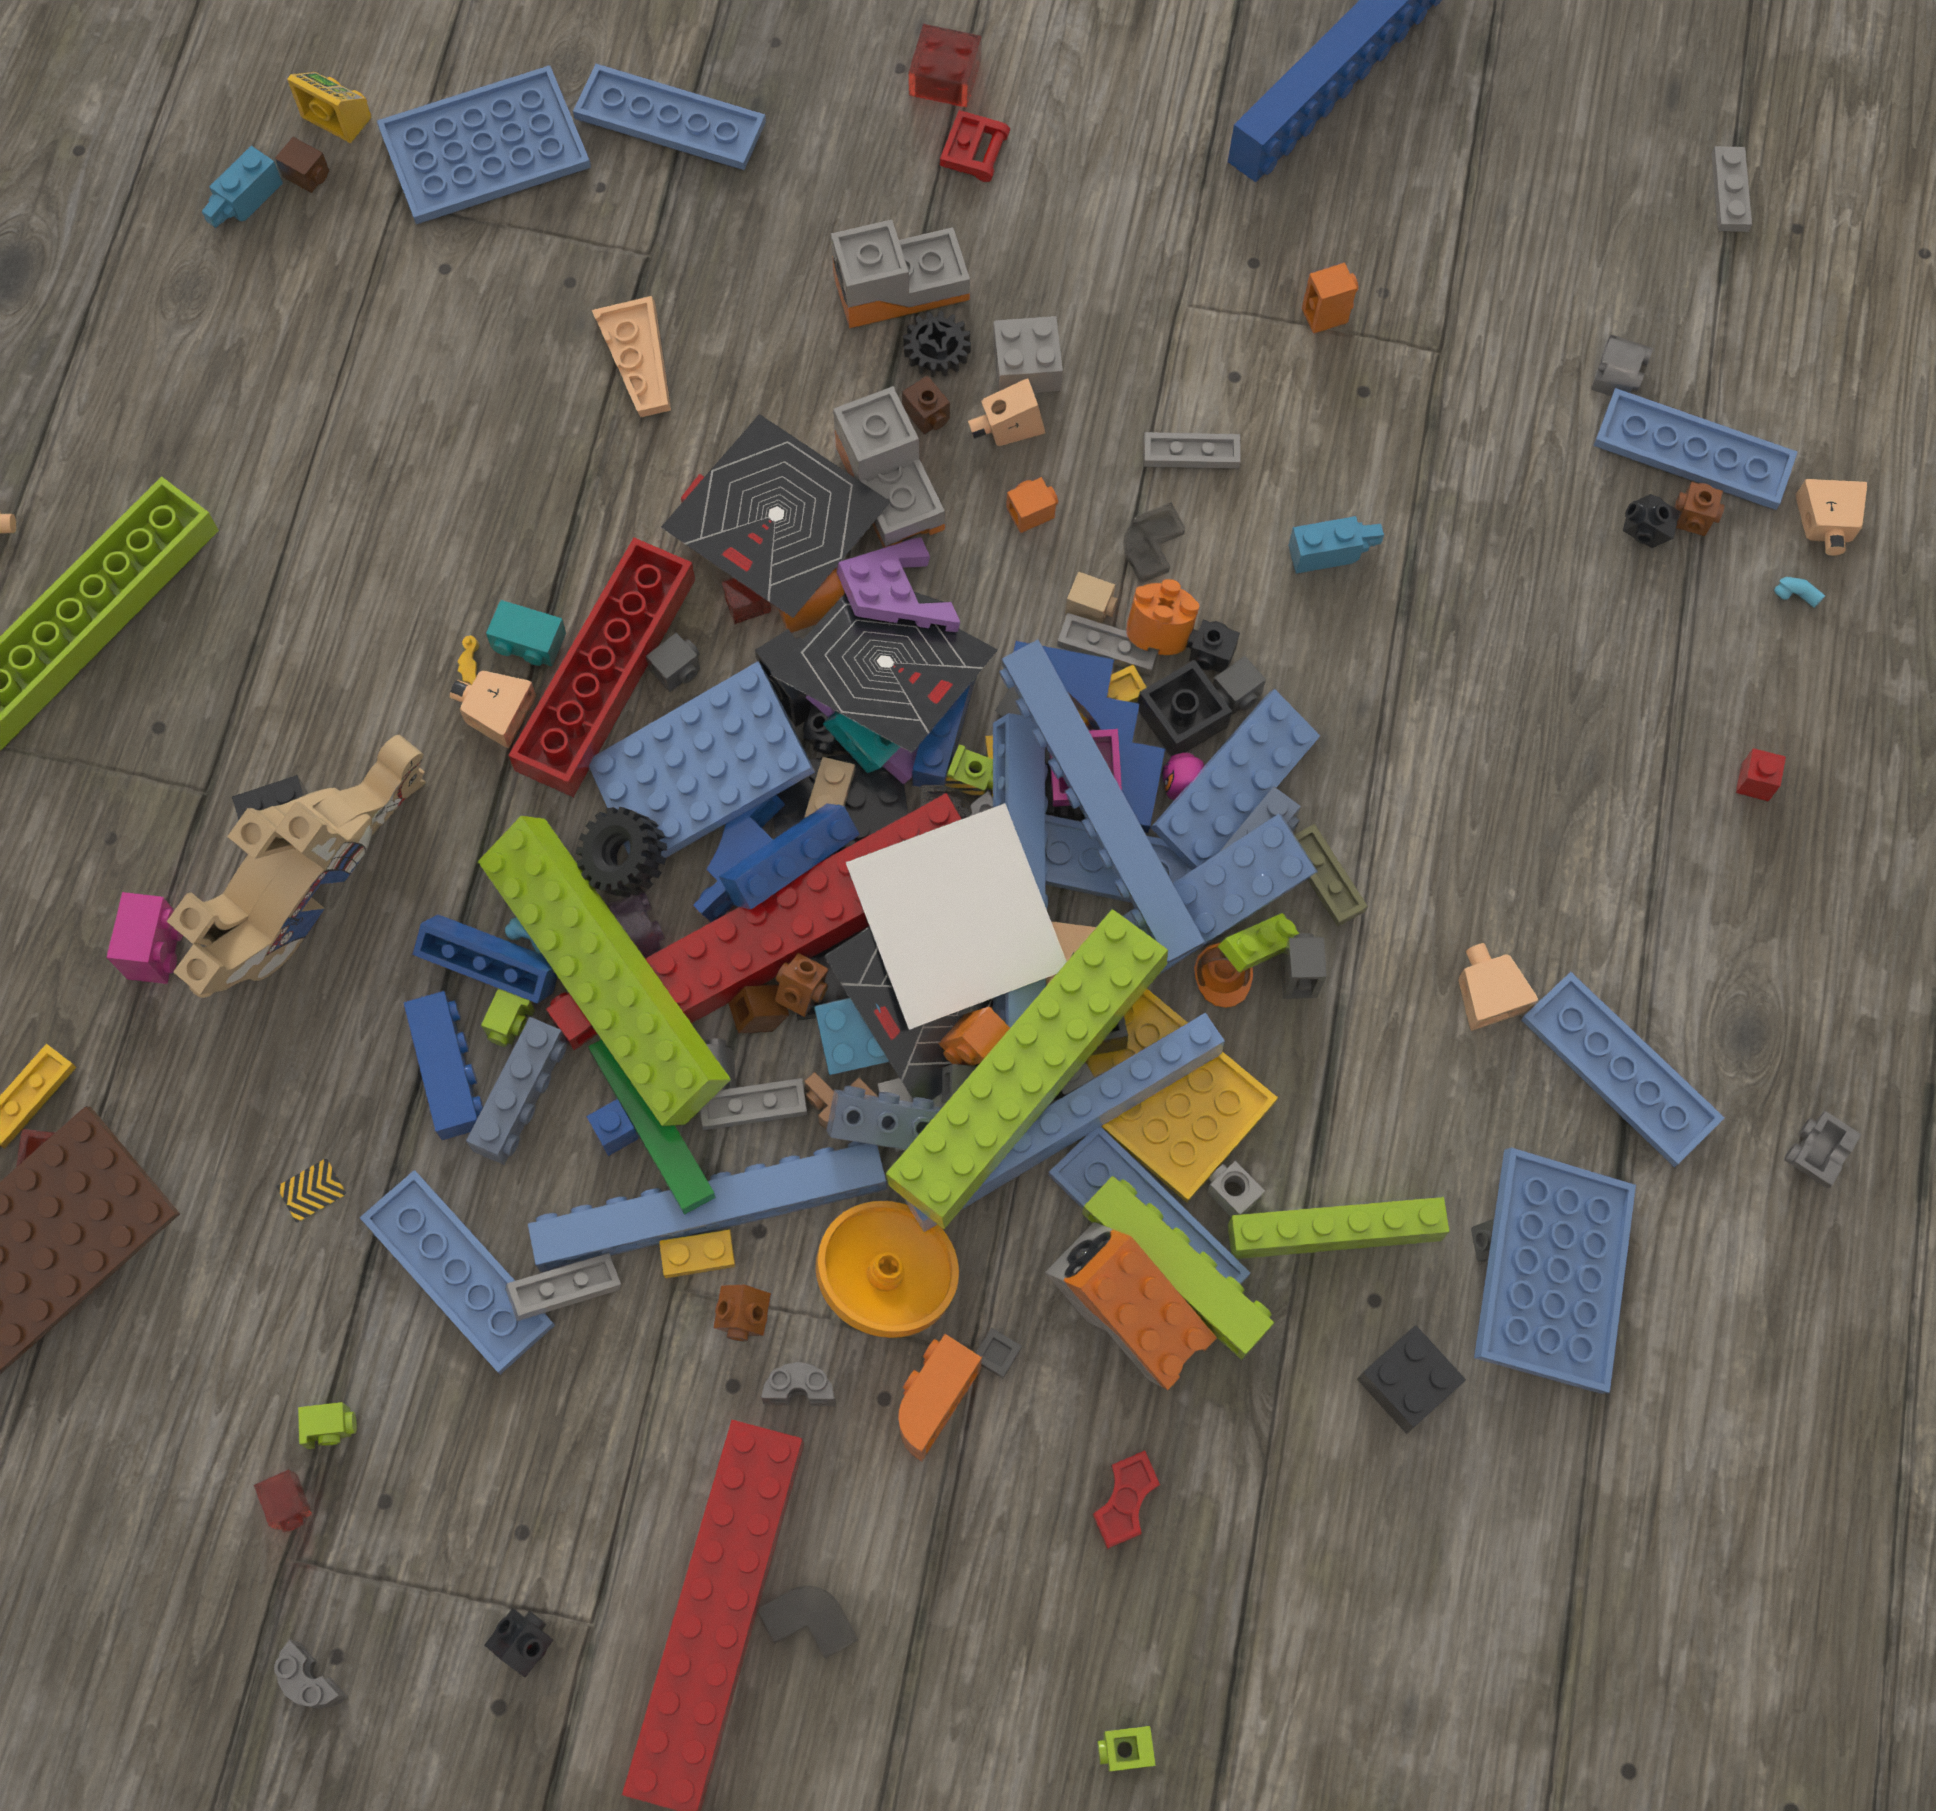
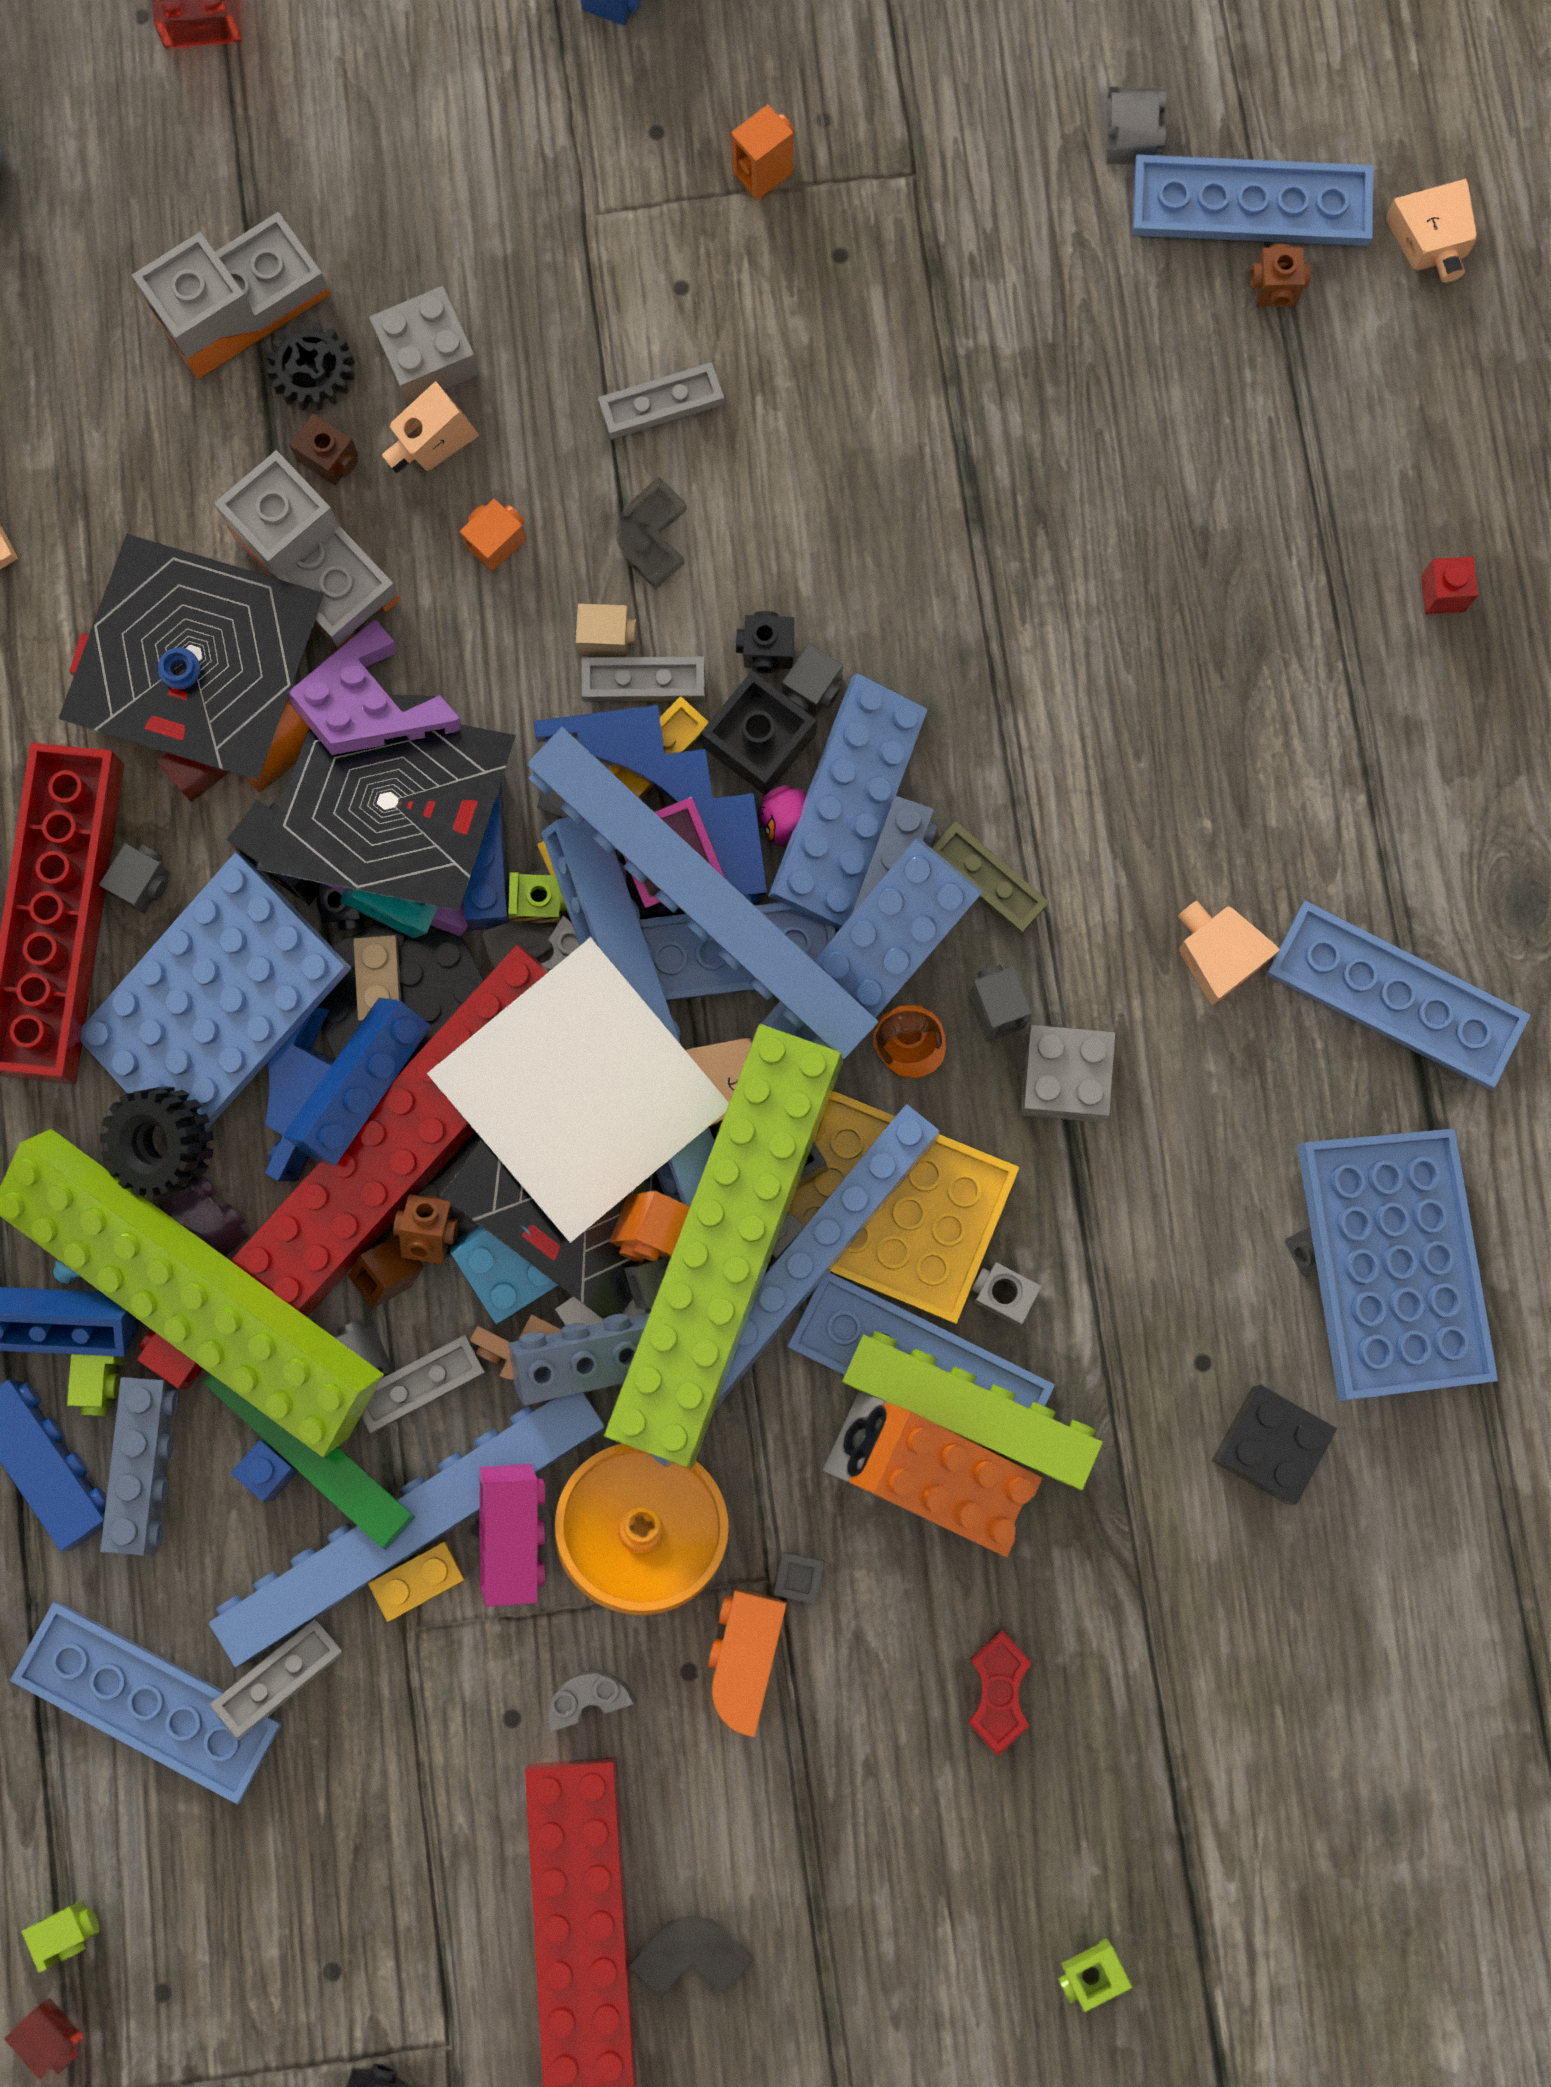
camera: 15 degrees left, 10 degrees up
dark orange brick [713,1284,771,1342] -> none
red plate [940,110,1010,182] -> none
orange brick [1126,579,1200,655] -> none
lime plate [1218,913,1299,973] -> none
lime brick [1228,1197,1449,1259] -> none
dark azure hinge [1288,516,1384,574] -> none
black brick [1623,494,1680,548] -> none
medium azure arm [1774,577,1825,608] -> none
none -> blue plate [158,648,201,689]
none -> dark pink brick [479,1464,545,1607]
none -> light grey brick [1020,1025,1115,1123]

